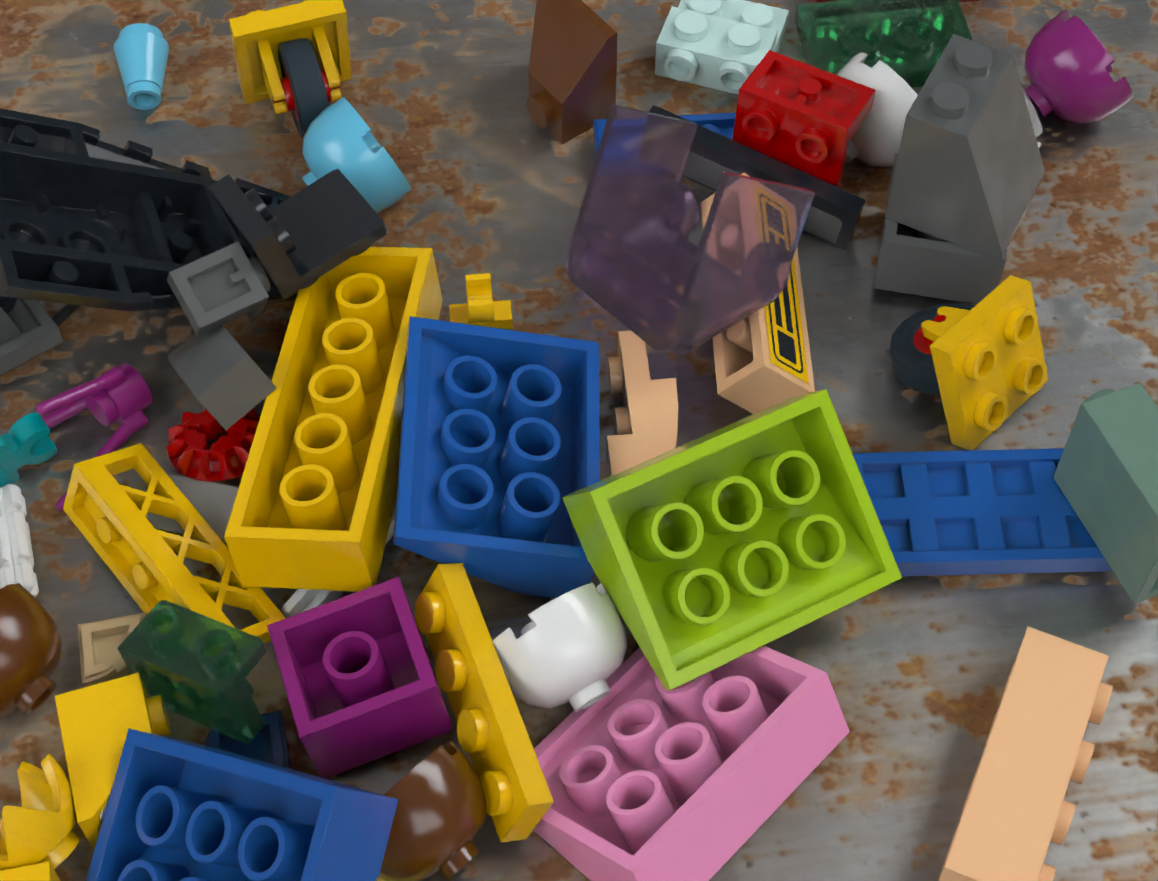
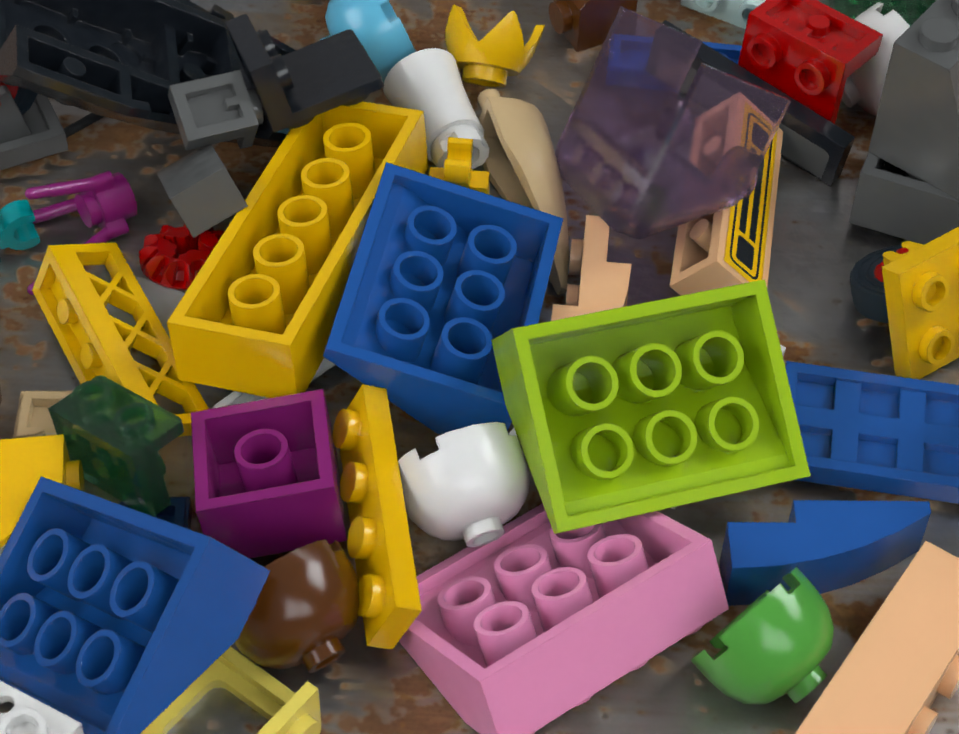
camera: 10 degrees right, 5 degrees down
none -> white plant [383,48,490,170]
none -> yellow piece [445,4,545,88]
none -> tan piece [477,88,569,295]
none -> bright green cylinder [691,566,834,705]
none -> blue slope [720,500,931,606]

